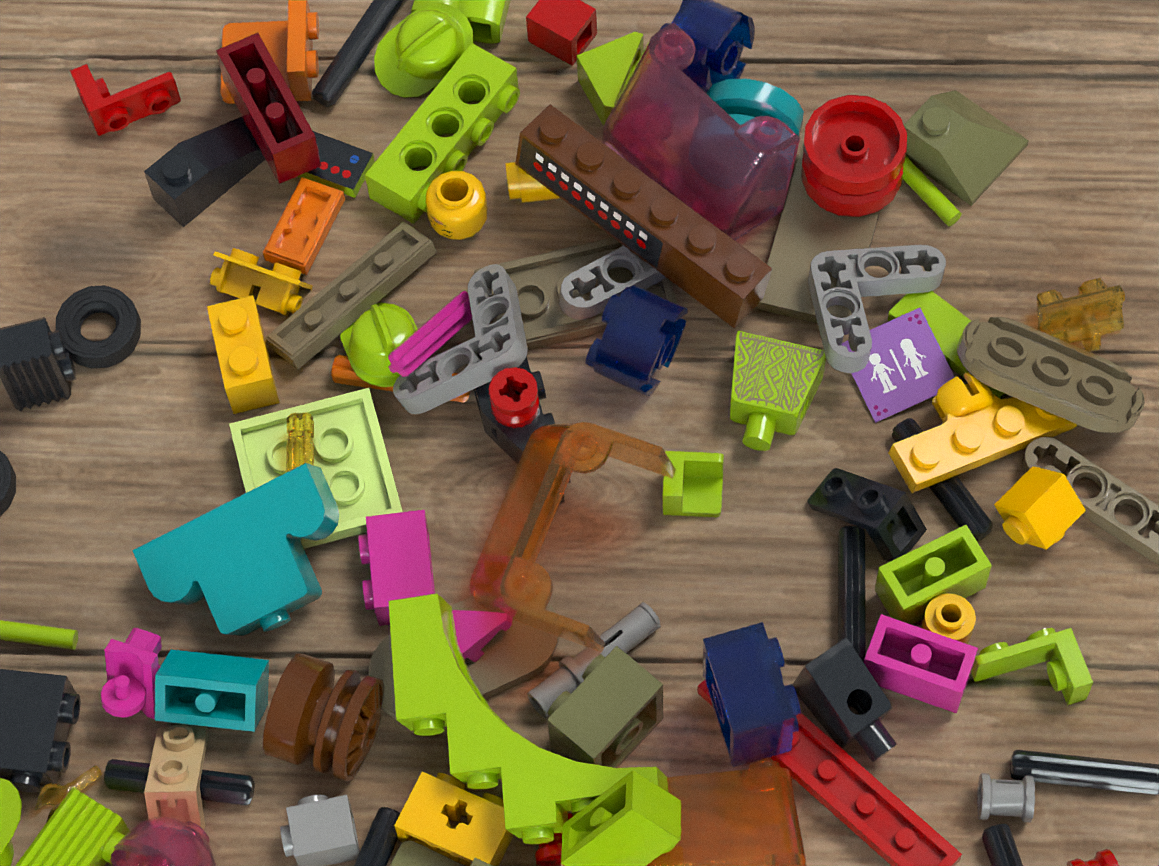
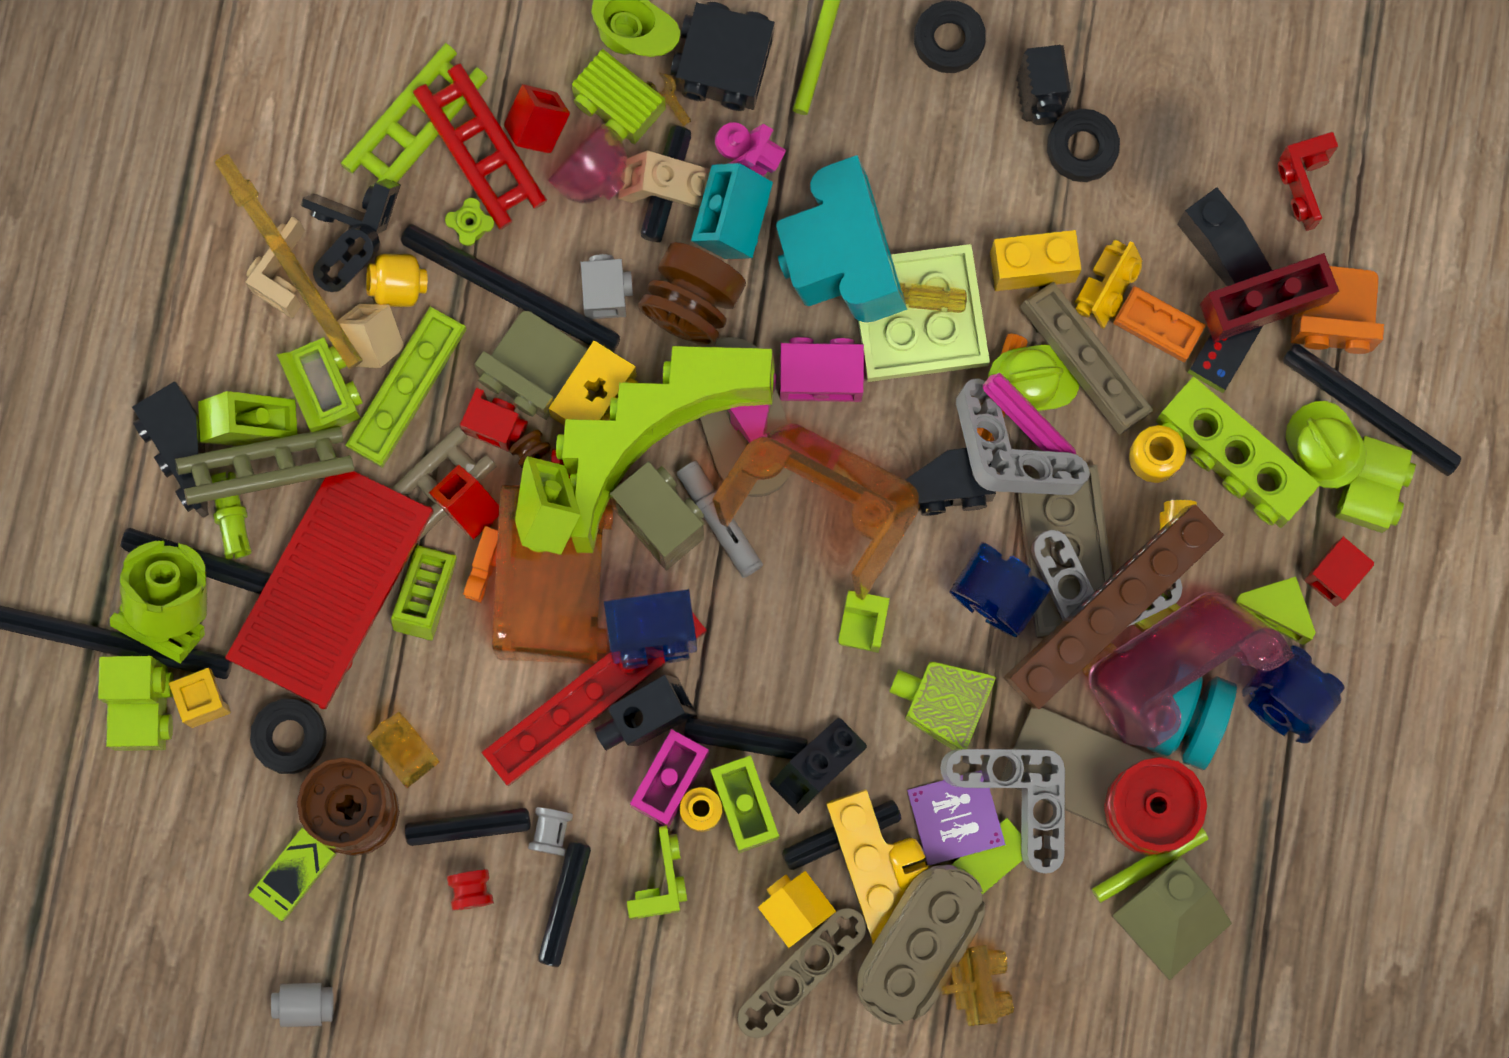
camera: 90 degrees right, 15 degrees up
red wheel [489,367,540,428] -> none

